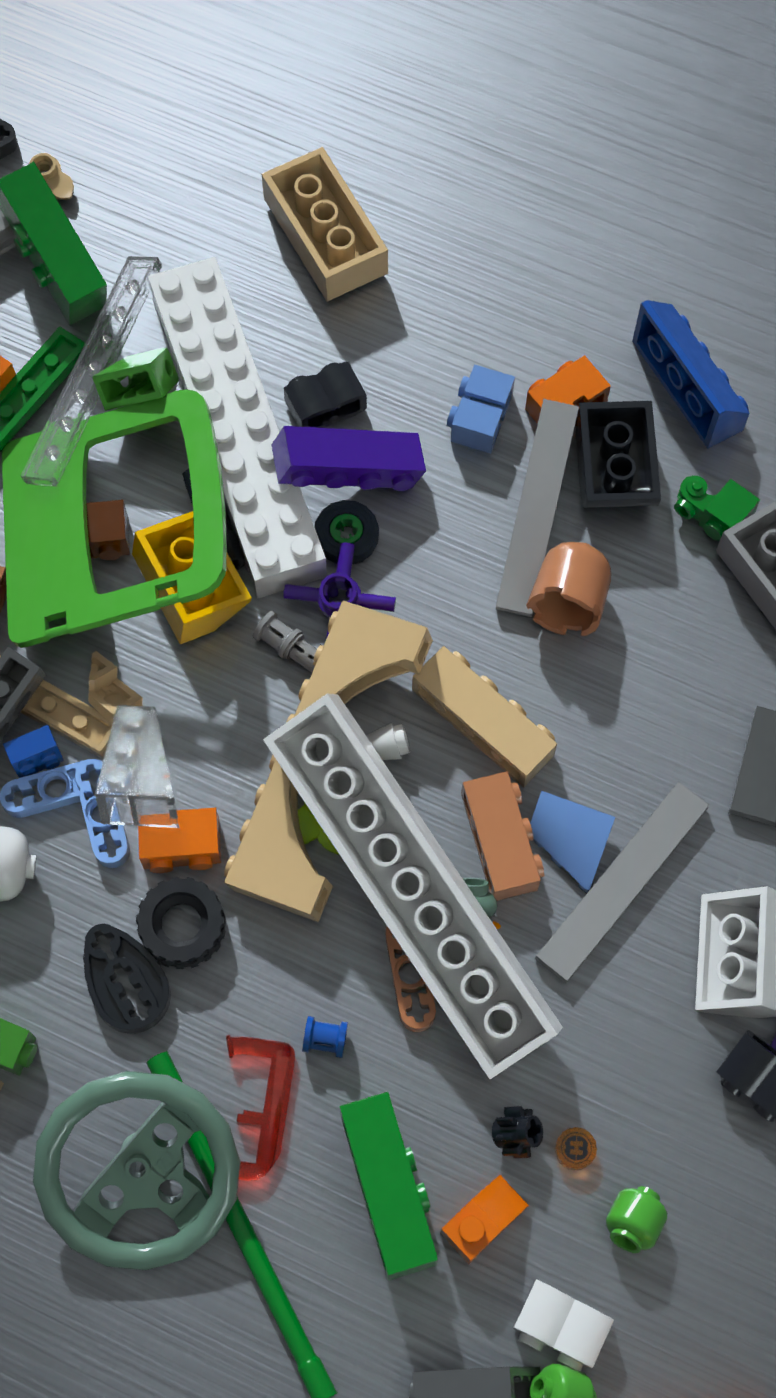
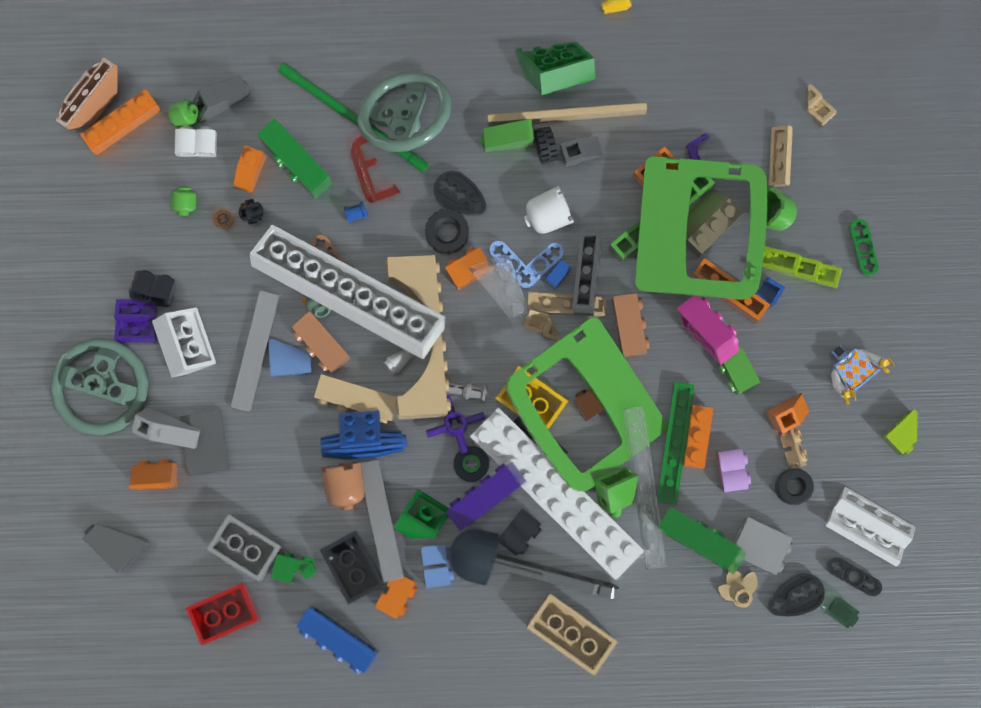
camera: 150 degrees right, 15 degrees up
none -> blue plate [321,410,407,460]
none -> green slope [394,489,450,539]
none -> piece [449,529,620,599]

